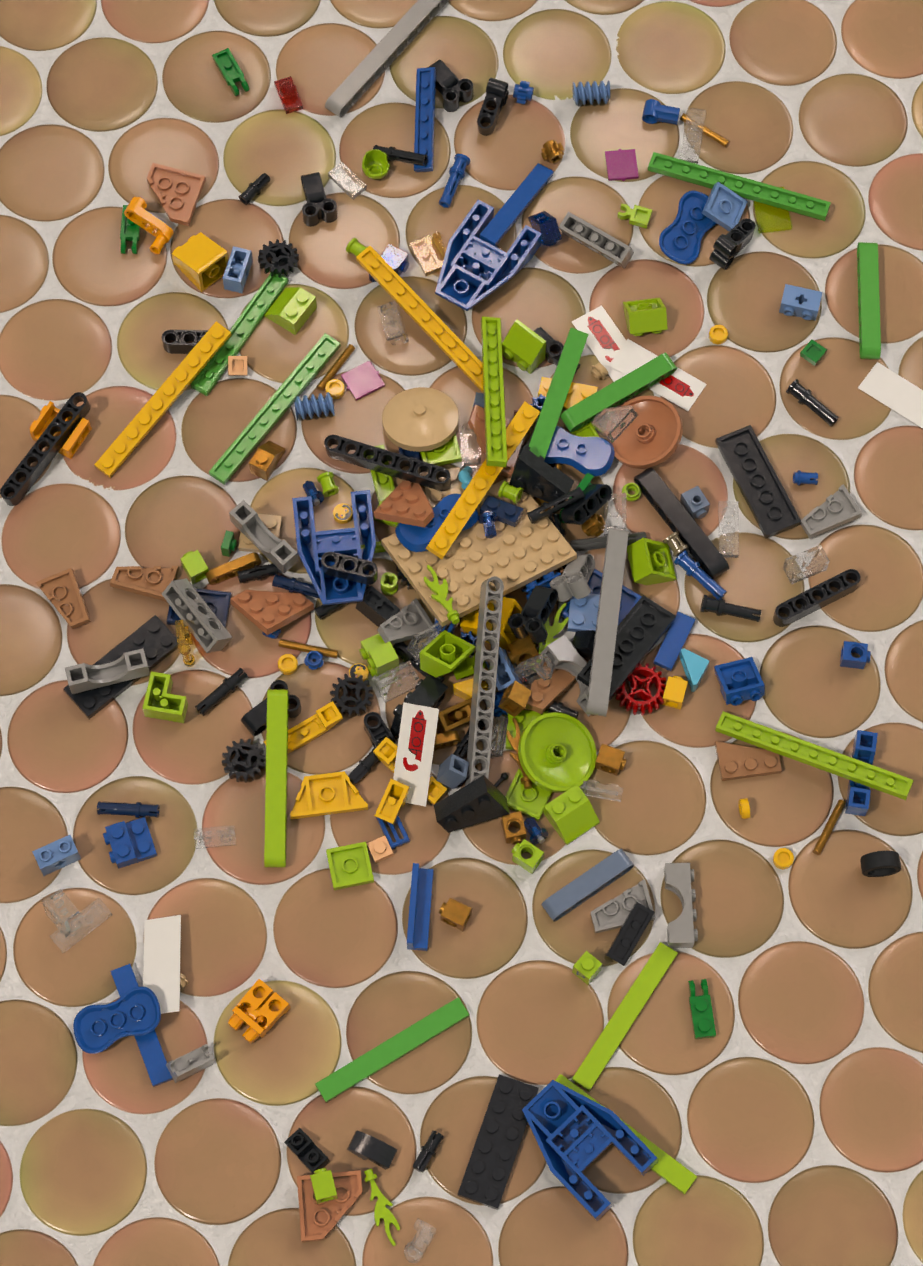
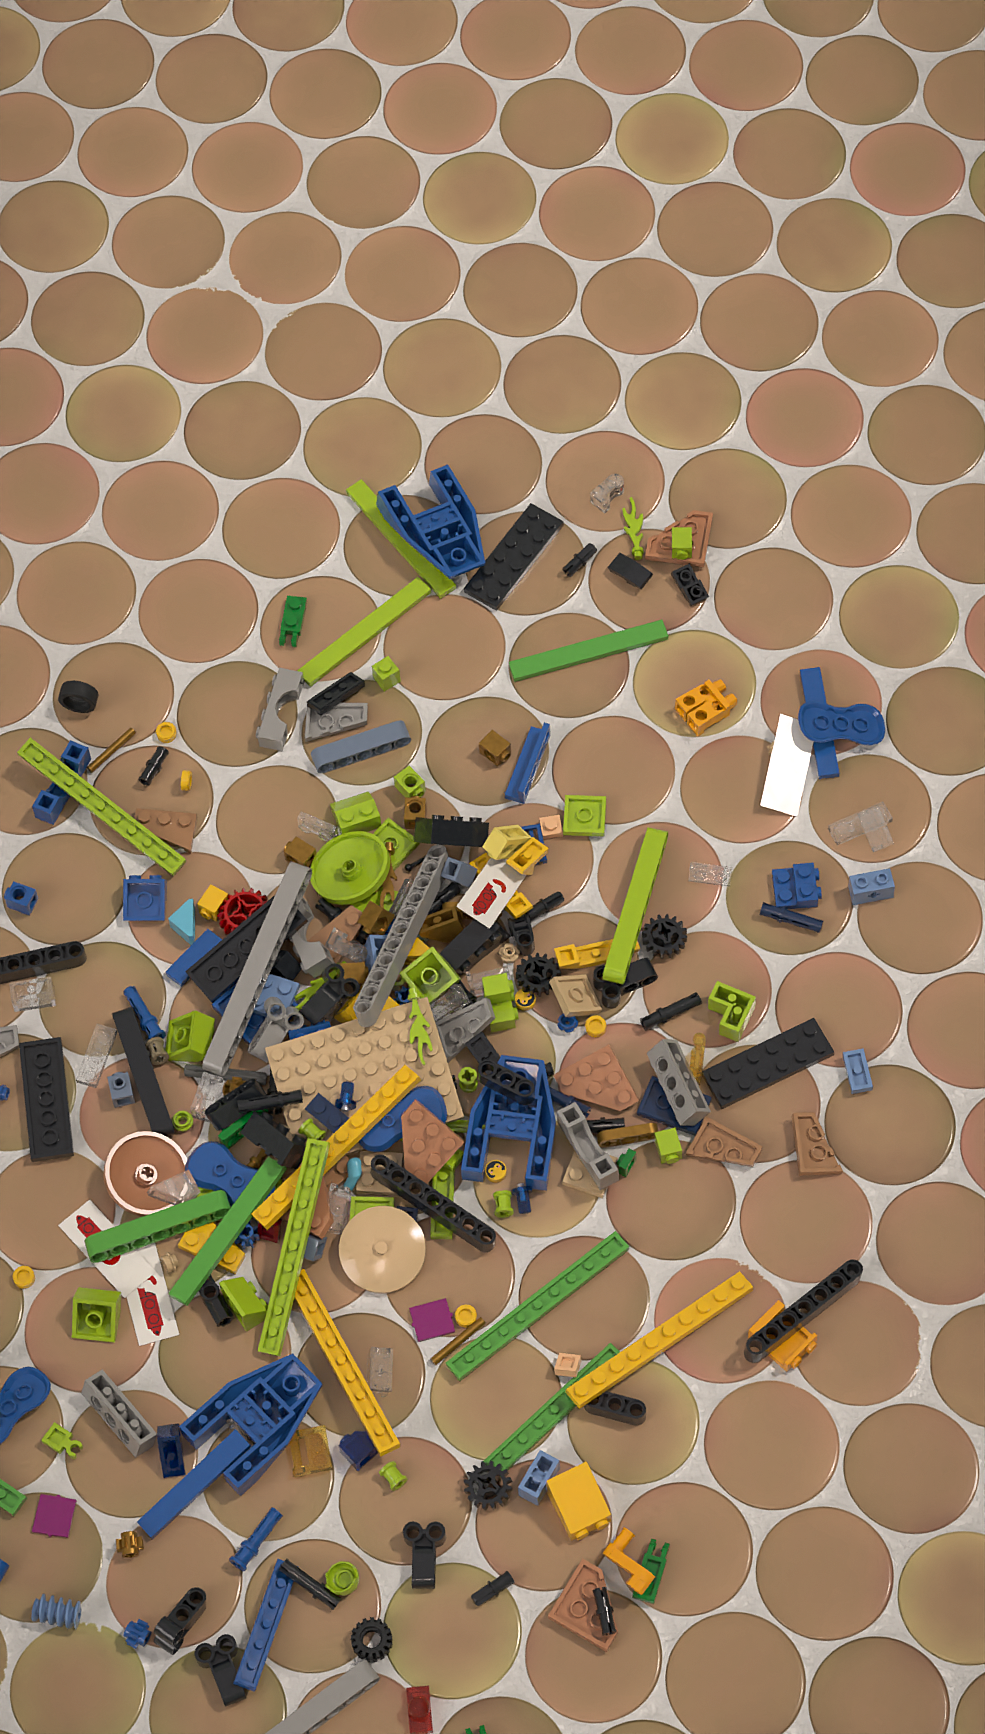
camera: 160 degrees left, 5 degrees down
light grey arch [65,648,150,694] -> none
light grey hinge [166,1044,215,1083] -> none
pearl gold slope [249,441,286,481] -> none
lime slope [264,287,317,335] -> none
pearl gold bar [279,639,338,659] -> none
yellow wing [290,771,368,819] -> none
medium blue piece [294,392,335,421] -> none
clear plate [328,162,367,200] -> none
clear blue piece [524,817,549,845] -> none
black pin [700,595,761,622] -> none
none -> black pin [139,746,169,786]
none -> black tyre [351,1617,393,1662]
none -> light yellow brick [482,825,532,860]
none -> tan plate [499,943,520,963]
none -> tan plate [549,974,602,1017]
none -> black pin [592,1587,617,1636]
none -> medium blue plate [842,1048,873,1094]

